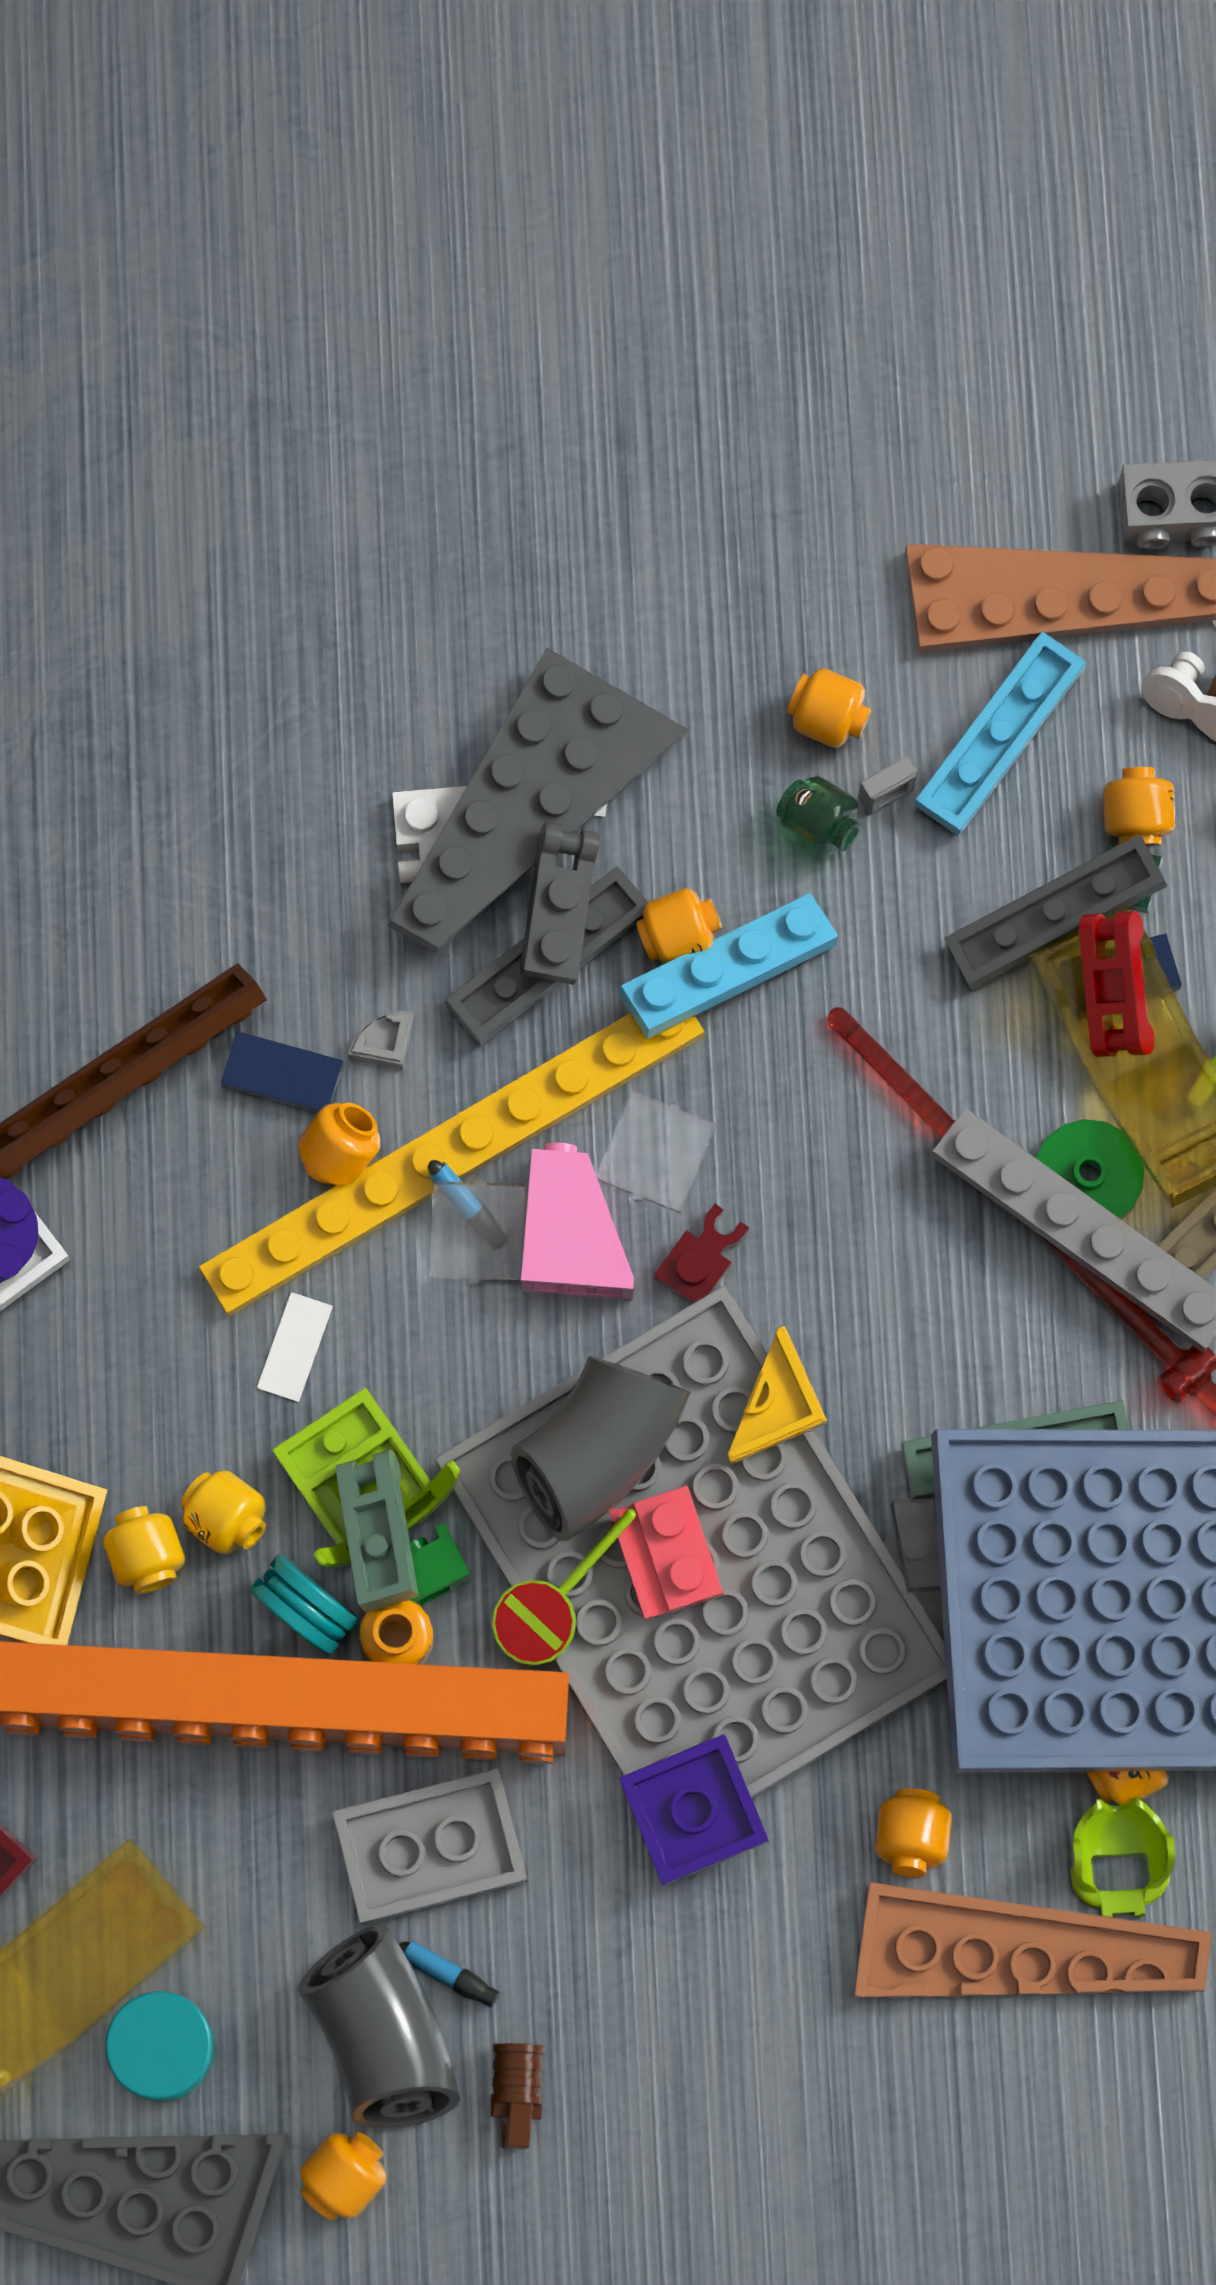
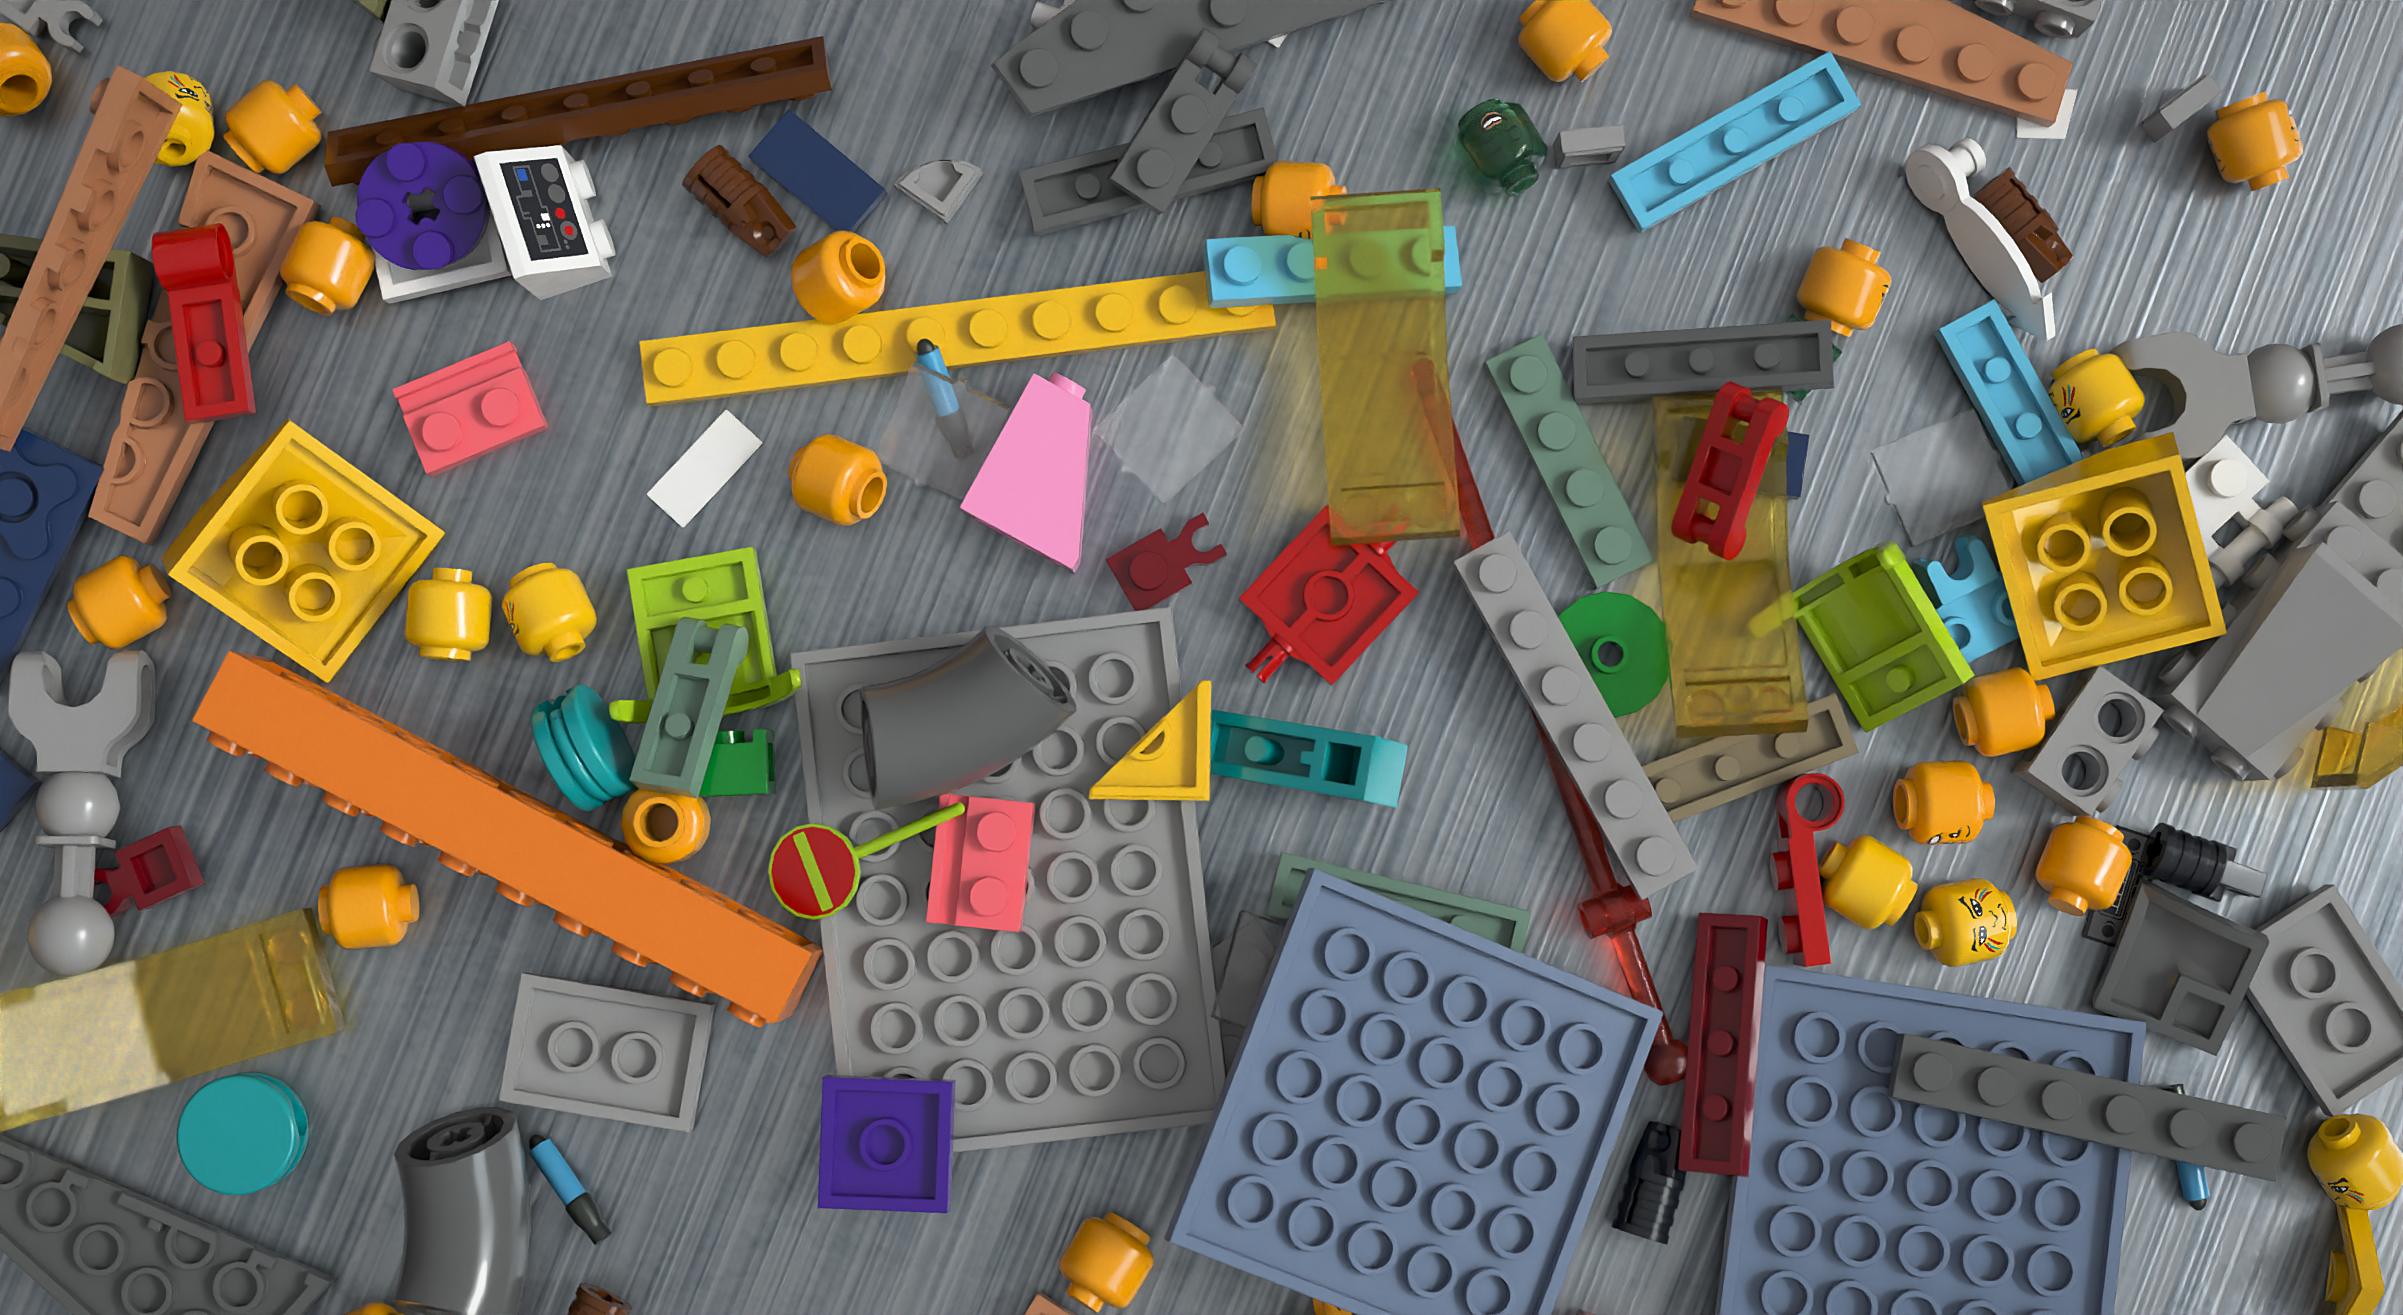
camera: 25 degrees right, 10 degrees up
none -> light orange head [318,863,420,950]
none -> coral plate [392,341,549,477]
none -> slope [474,145,616,300]
none -> reddish brown hinge [682,145,797,257]
none -> light orange head [788,434,887,526]
none -> teal slope [1210,709,1408,808]
none -> red plate [1238,506,1419,686]
none -> clear yellow windscreen [1310,188,1461,545]
none -> sand green plate [1483,334,1655,590]

